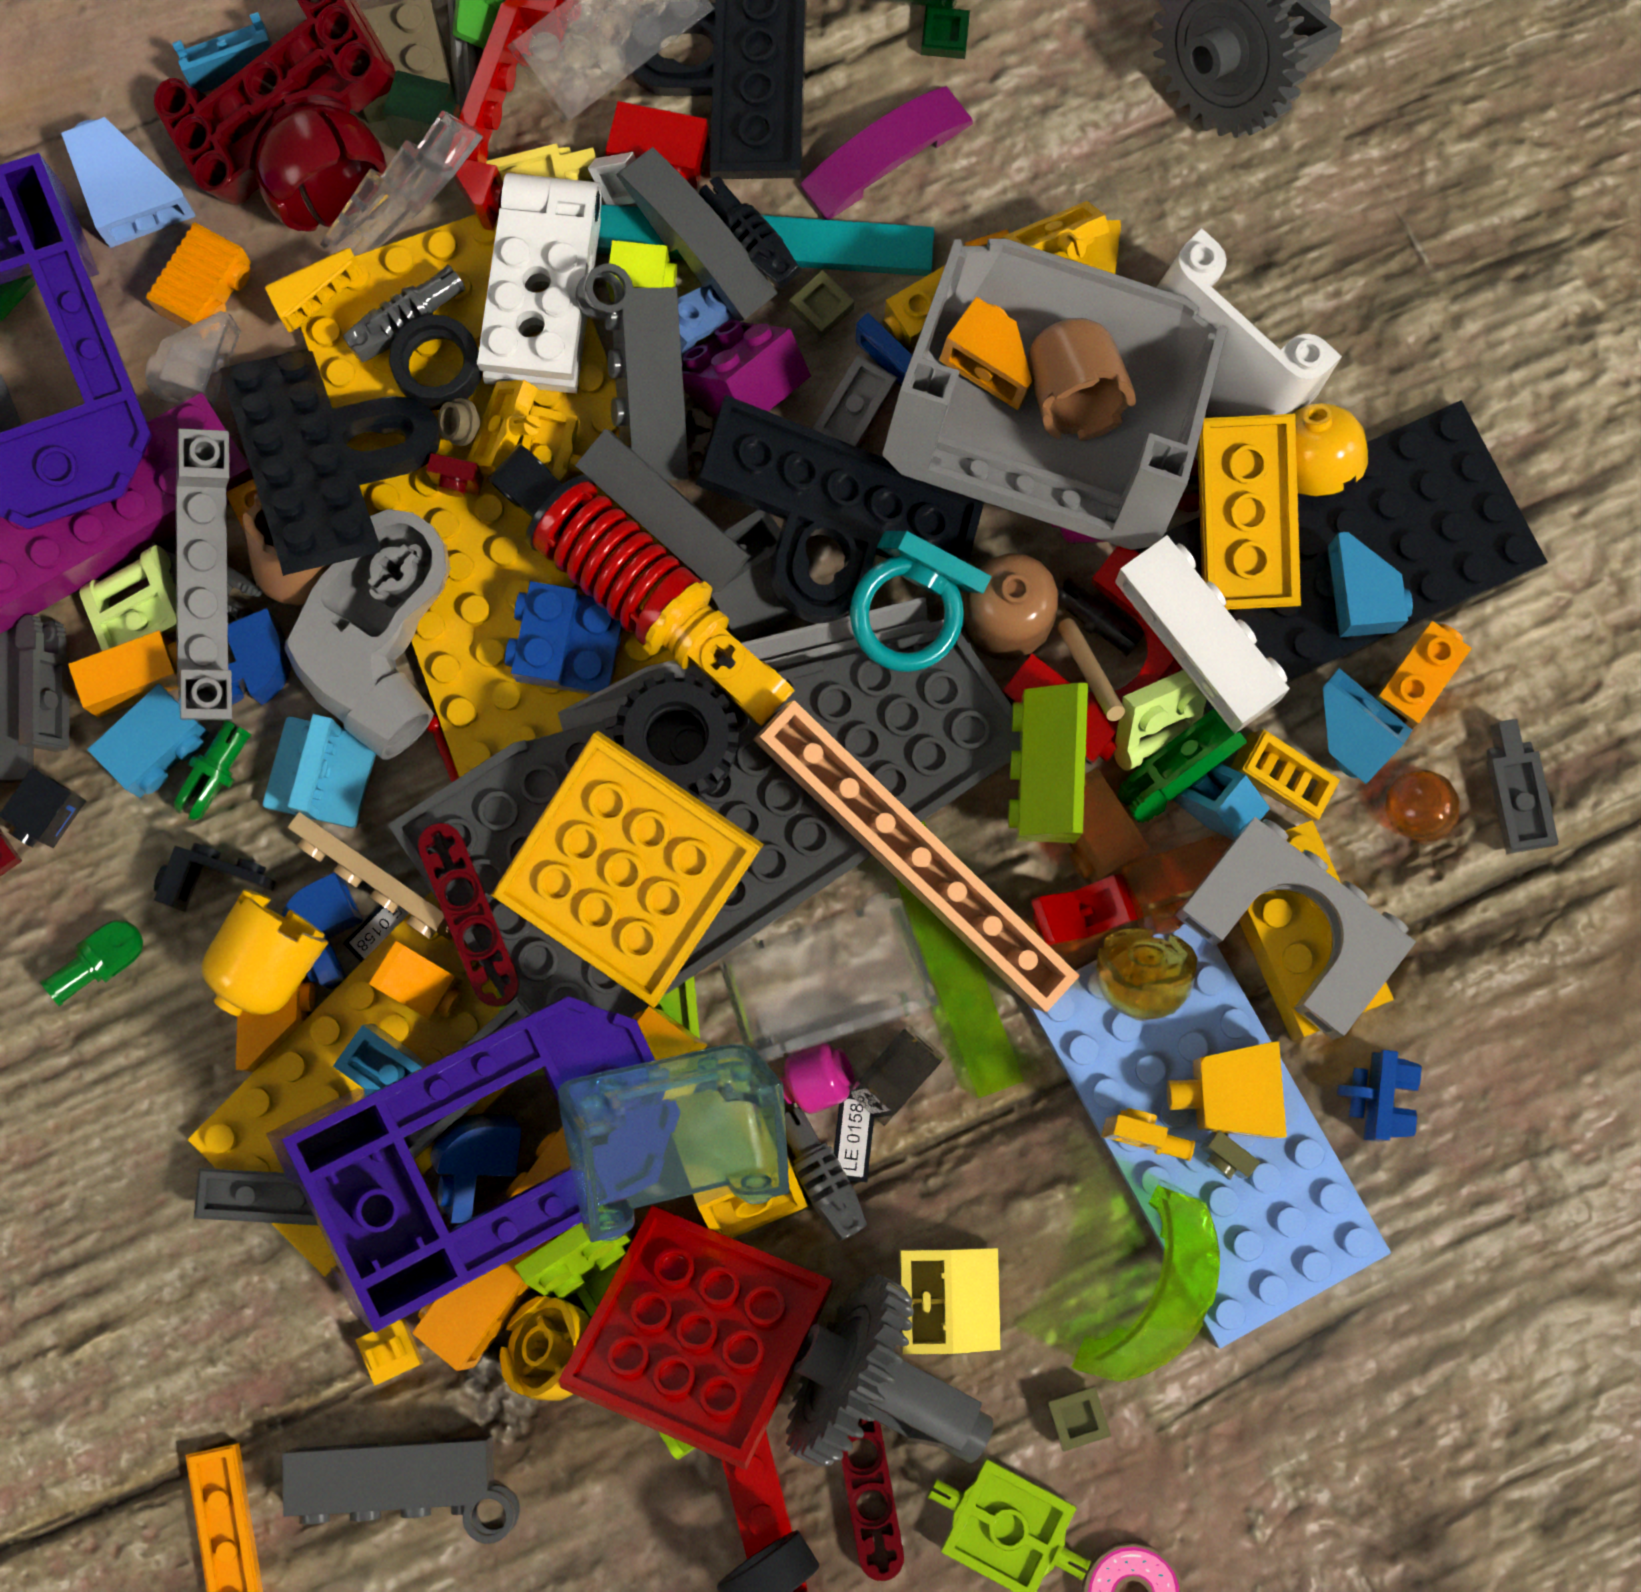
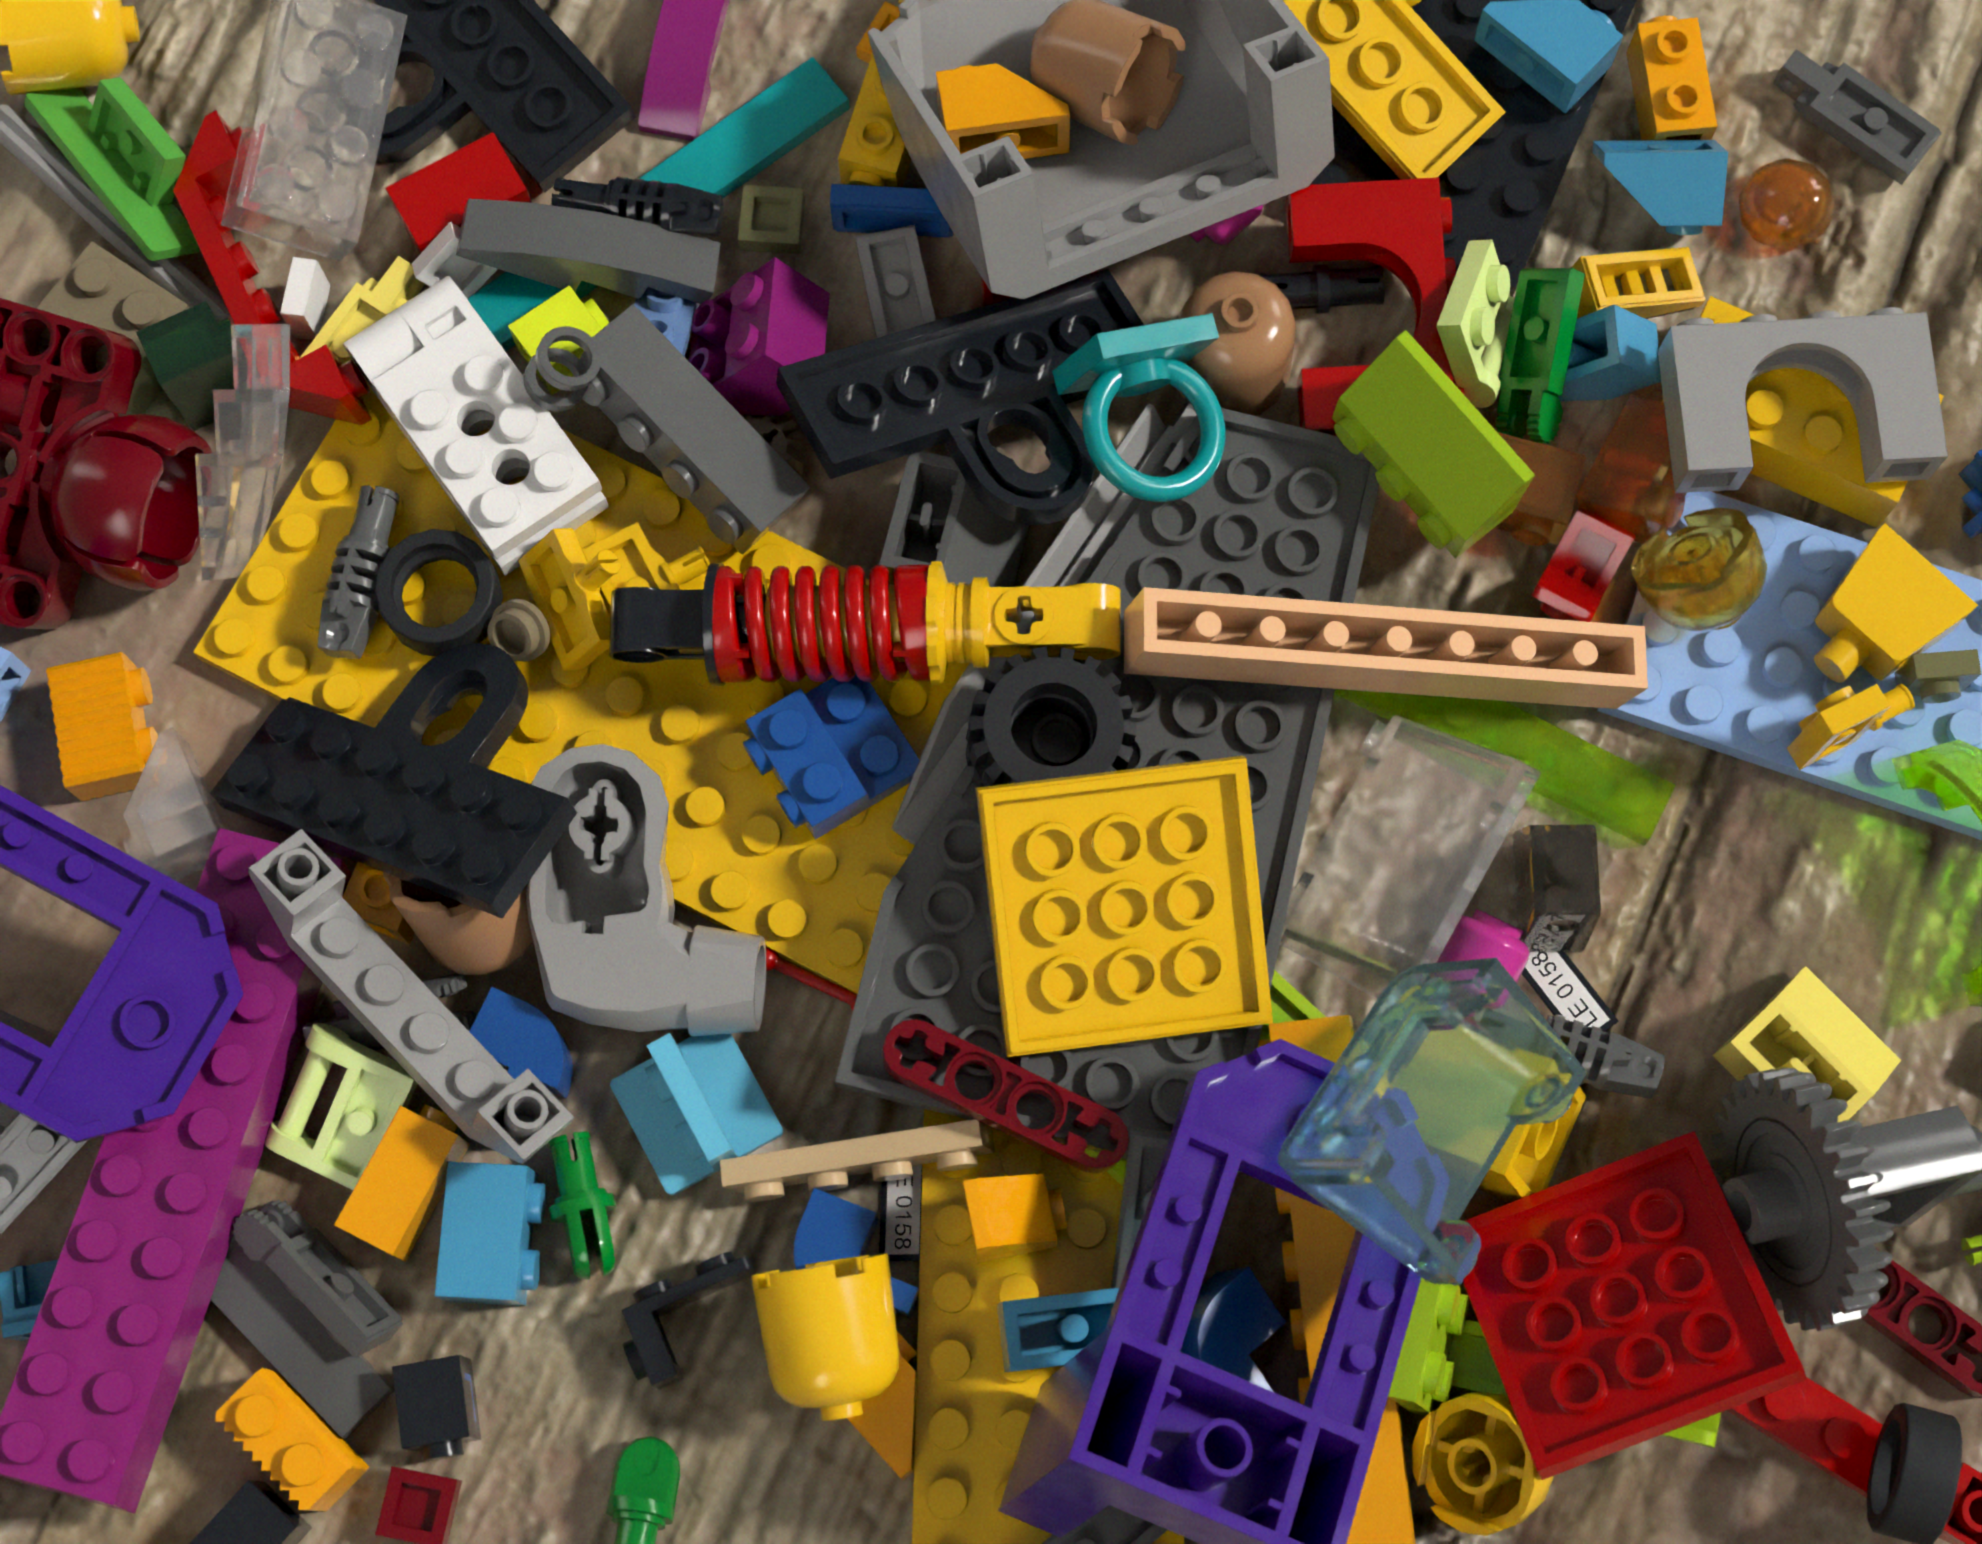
camera: 40 degrees left, 5 degrees down
yellow slope [265,247,363,333] -> none
dark red plate [426,453,484,497] -> none
dark grey tile [575,428,751,592] -> none
tan bar [1058,619,1125,721] -> none
white brick [1115,535,1290,734] -> none
none -> white tile [280,257,331,340]

